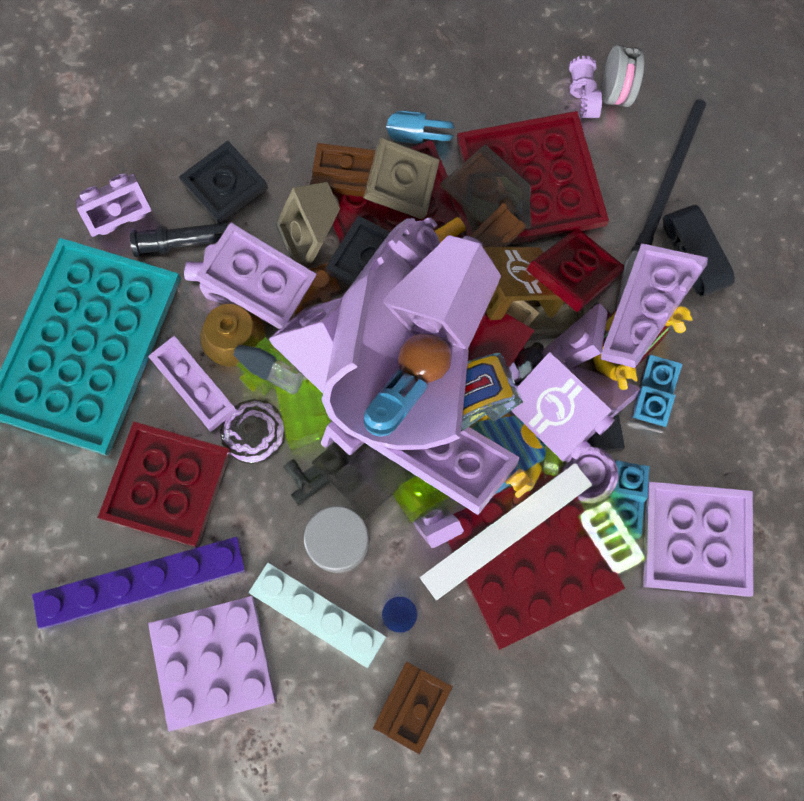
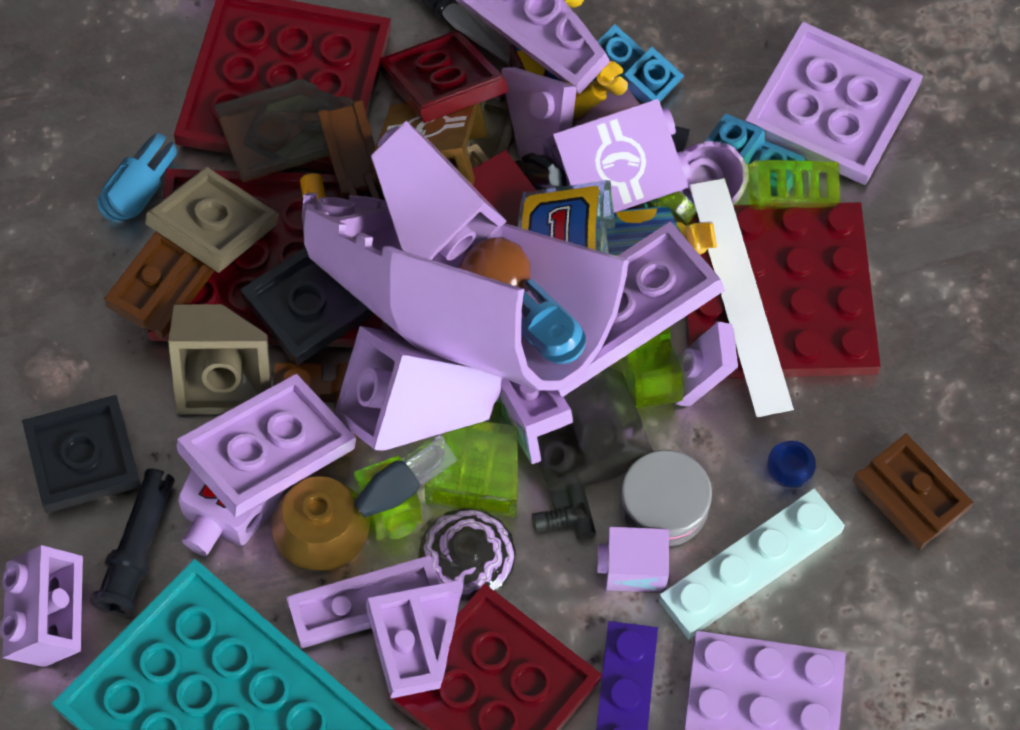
camera: 70 degrees left, 10 degrees down
none -> lavender wing [366,580,463,698]
none -> lavender brick [597,527,669,593]

